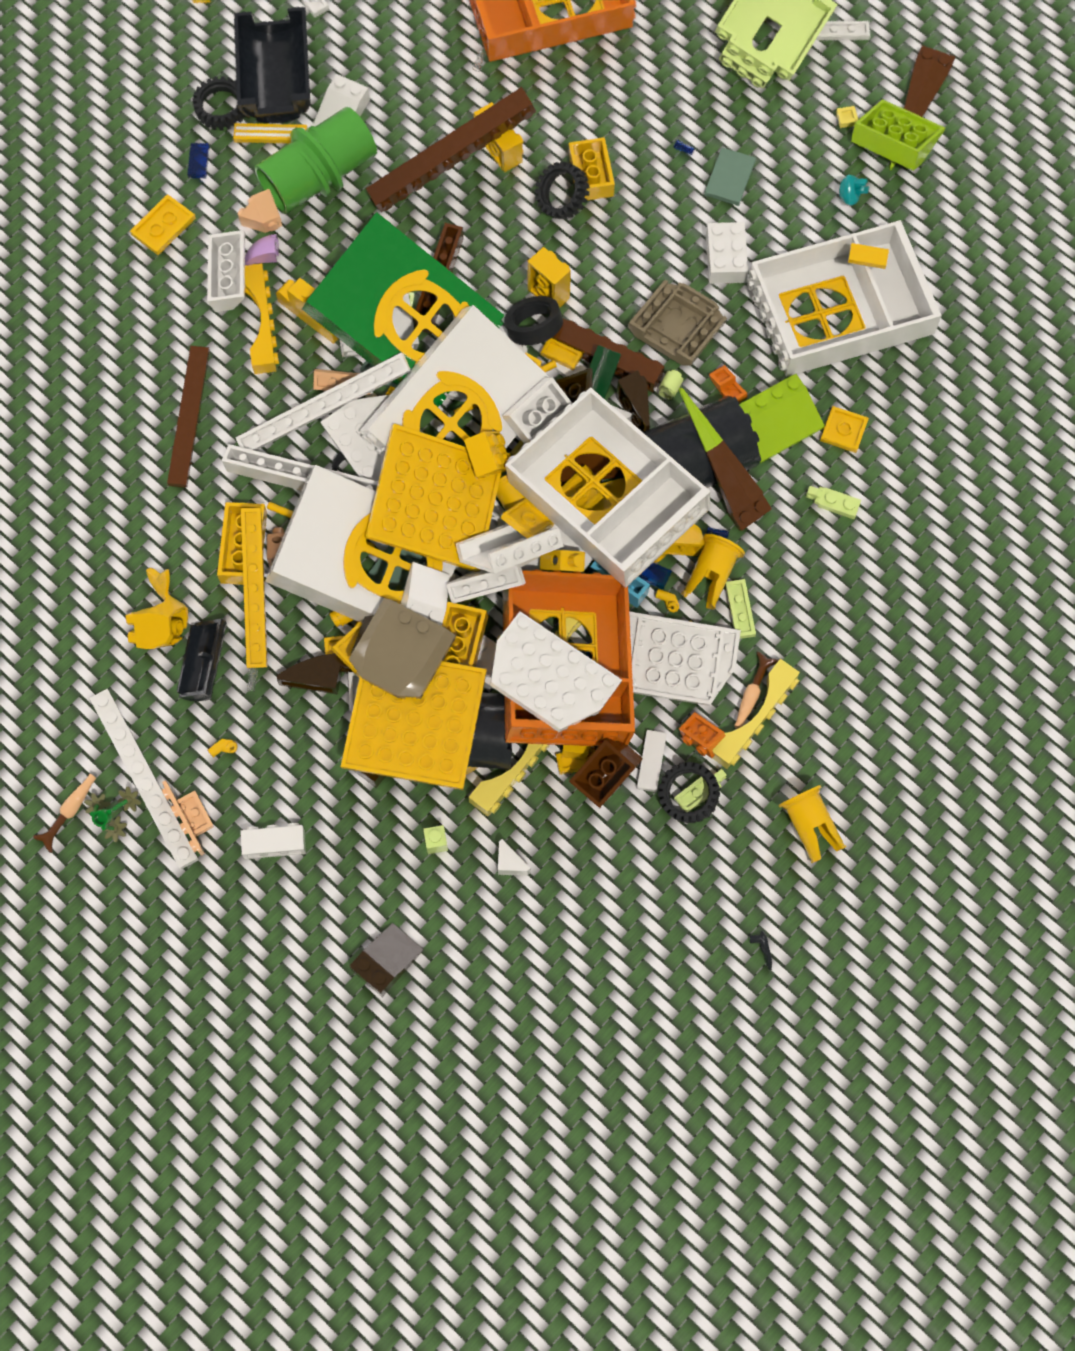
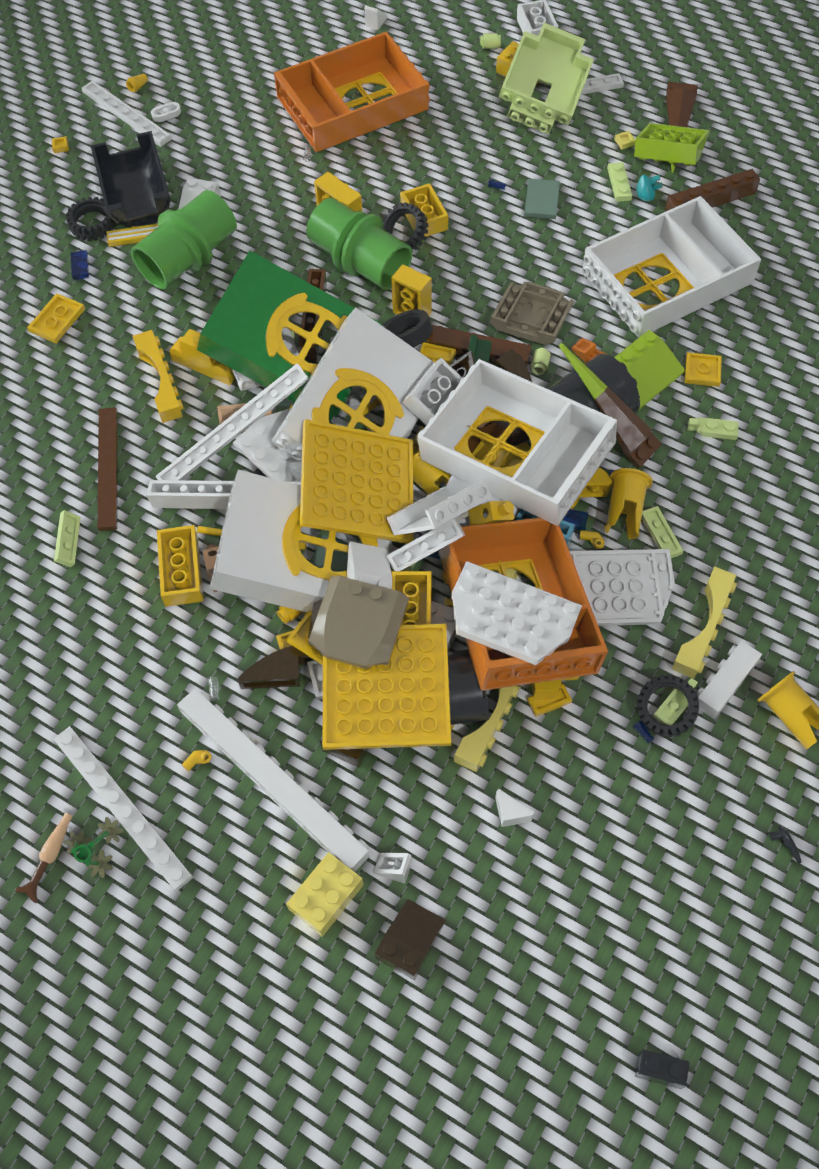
camera: 10 degrees left, 10 degrees down
yellow hips [126,568,188,649] -> none
light nougat bracket [162,780,214,856] -> none
black container [177,619,227,702] -> none
white slope [207,230,245,312] -> none
light nougat slope [237,189,282,233] -> none
yellow plate [241,508,268,668] -> none
white brick [241,823,306,859] -> none
lavender brick [245,234,279,265] -> none
reddish brown brick [366,87,536,213] -> none
yellowish green brick [424,825,448,854] -> none
yellow slope [464,431,511,478] -> none
yellow tile [501,499,554,538] -> none
reddish brown slope [569,738,643,808] -> none
white tile [637,730,667,792] -> none
orange bracket [679,712,726,759] -> none
white brick [706,222,748,284] -> none
light nougat piece [734,652,779,729] -> none
yellow tile [848,243,889,269] -> none
none -> yellowish green plate [54,510,81,567]
none -> white brick [177,689,370,872]
none -> light yellow brick [286,852,364,937]
none -> bright green piece [306,197,412,290]
none -> white slope [373,853,412,884]
none -> yellowish green plate [607,162,632,202]
none -> clear blue piece [633,721,654,744]
none -> black brick [635,1049,690,1089]
none -> reddish brown brick [665,169,760,211]
none -> white brick [697,641,762,720]

